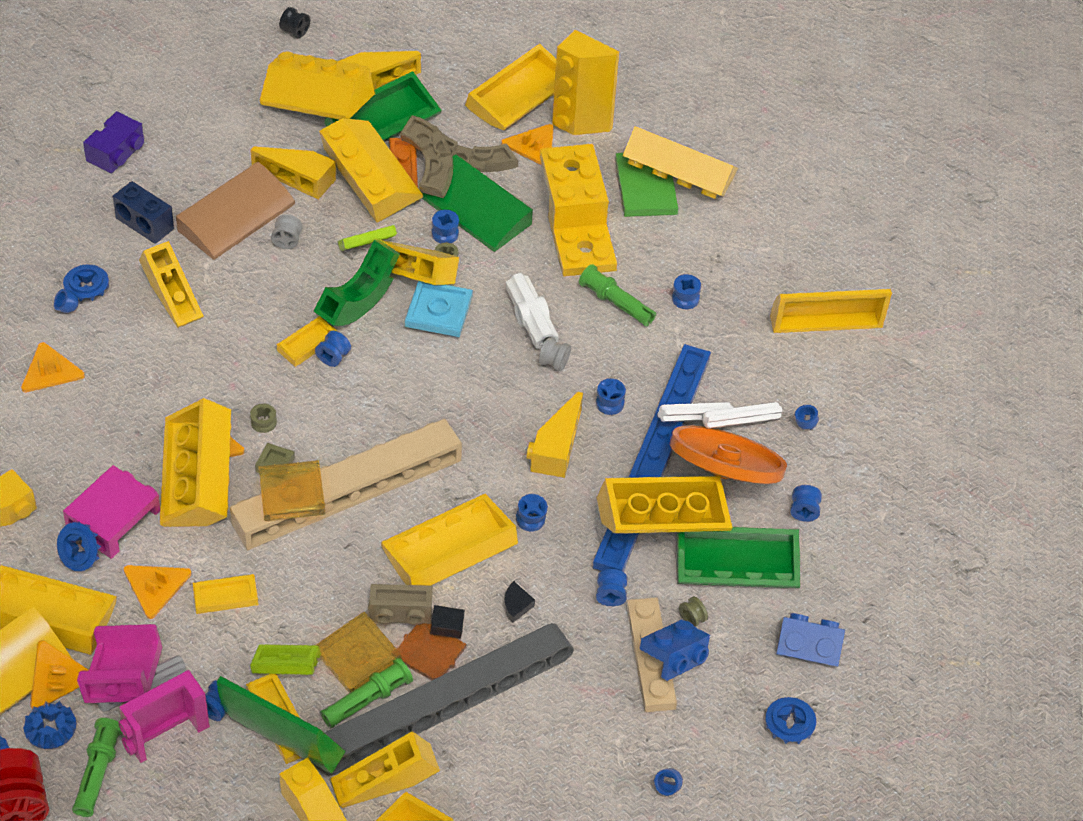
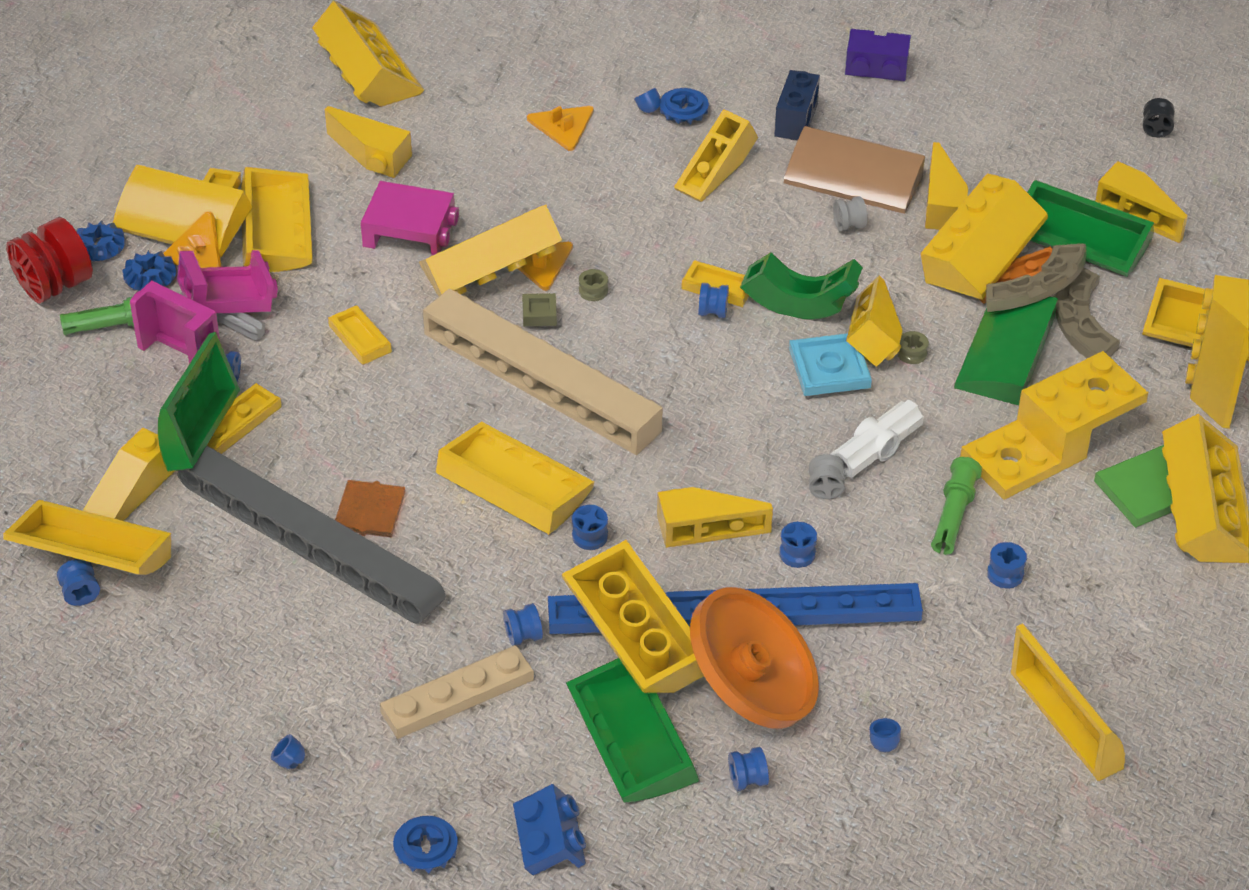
camera: 70 degrees right, 5 degrees down
blue gear [57,521,101,571] -> none
light orange piece [124,565,192,619] -> none
lime tile [250,644,321,675] -> none
clear yellow tile [259,460,326,521] -> none
yellow slope [260,51,375,120] -> none
clear yellow tile [316,612,402,693] -> none
bright green pin [320,658,413,729] -> none
yellow slope [330,731,440,808] -> none
lime tile [337,225,397,251] -> none
dark tan bracket [368,584,433,625] -> none
black tile [430,605,465,639] -> none
blue wheel [432,210,459,244] -> none
light orange piece [501,124,553,165] -> none
black tile [504,581,535,623] -> none
blue bracket [640,619,710,681] -> none
white axle [658,402,734,422] -> none
olive bush [679,596,708,627] -> none
white axle [702,402,782,429] -> none

